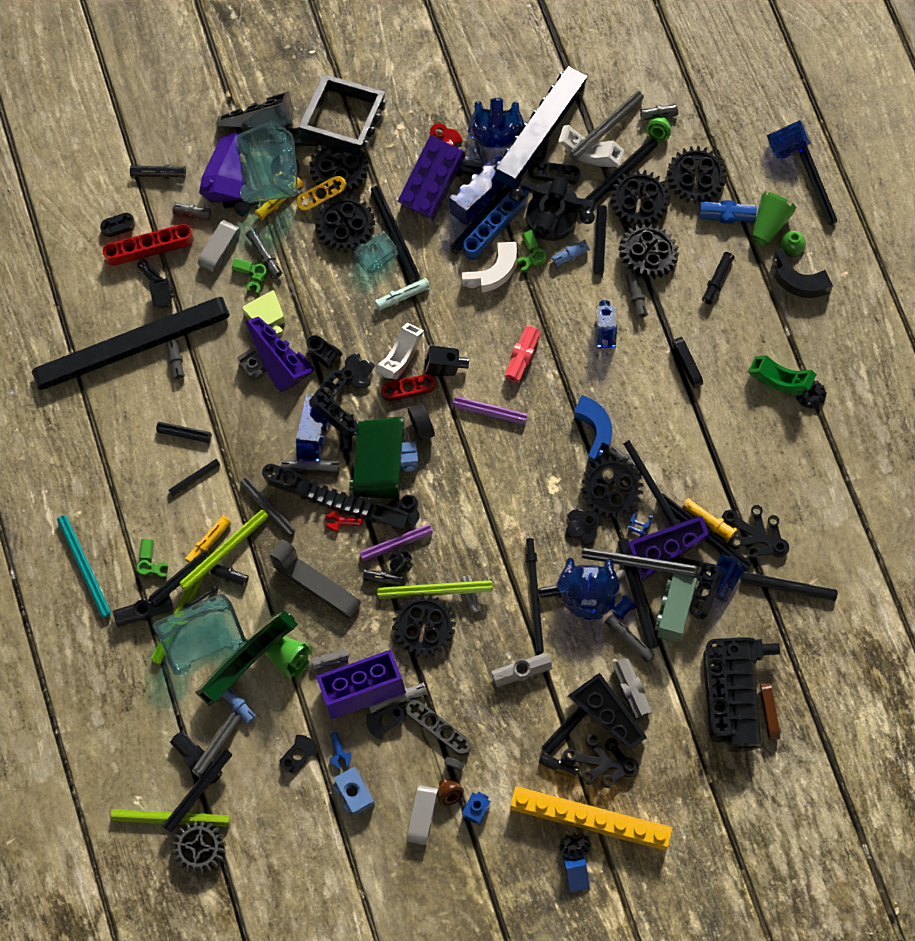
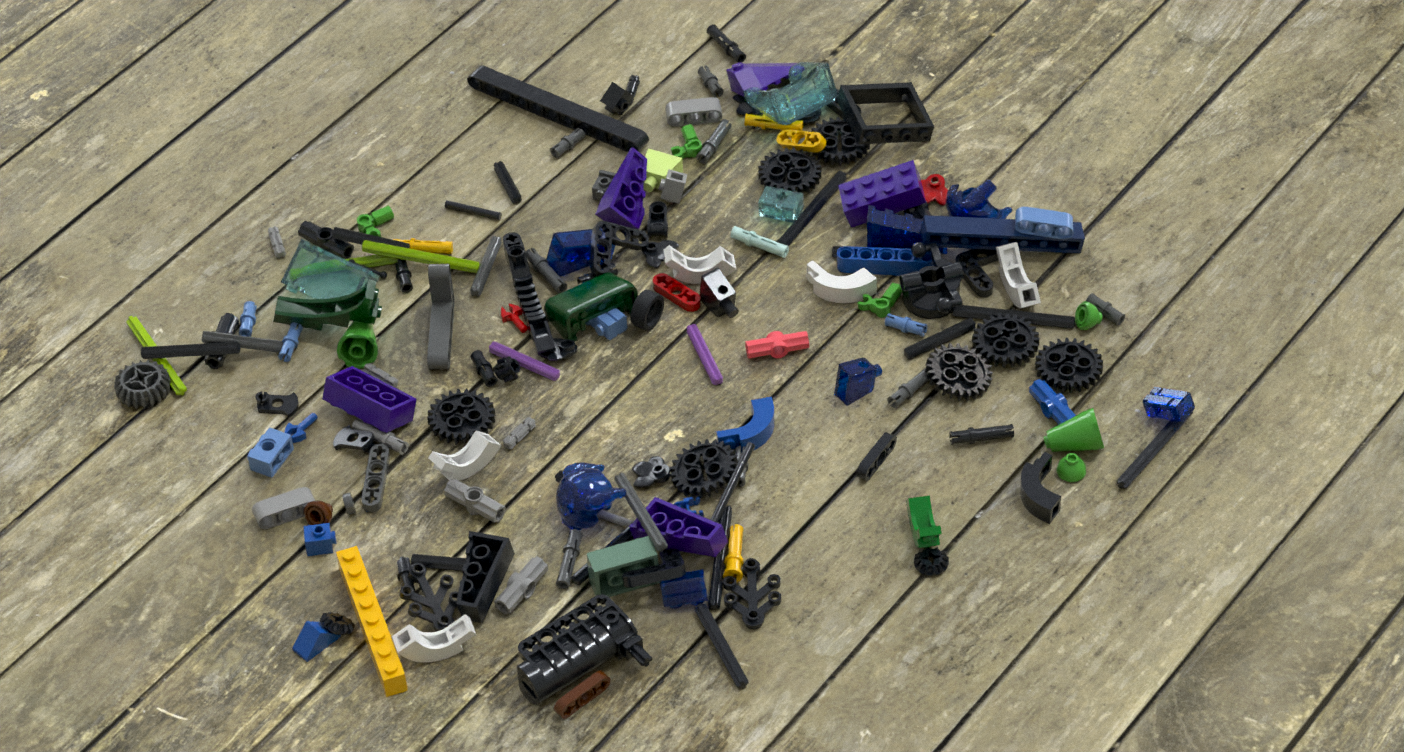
camera: 55 degrees right, 25 degrees down
teal axle [57,515,111,618] -> none
black beam [100,213,135,237] -> none
red beam [102,224,193,266] -> none
black wedge [216,91,294,128] -> none
lime axle [377,581,493,599] -> none
black bar [525,538,544,653] -> none
dark grey axle [569,91,644,160] -> none
clear blue bush [610,595,636,621] -> none
none -> medium blue pin [239,301,257,337]
none -> light grey axle [268,226,286,258]
none -> white arch [392,614,476,662]
none -> white arch [428,431,501,481]
none -> light grey brick [659,169,687,203]
none -> medium blue beam [1015,207,1073,239]

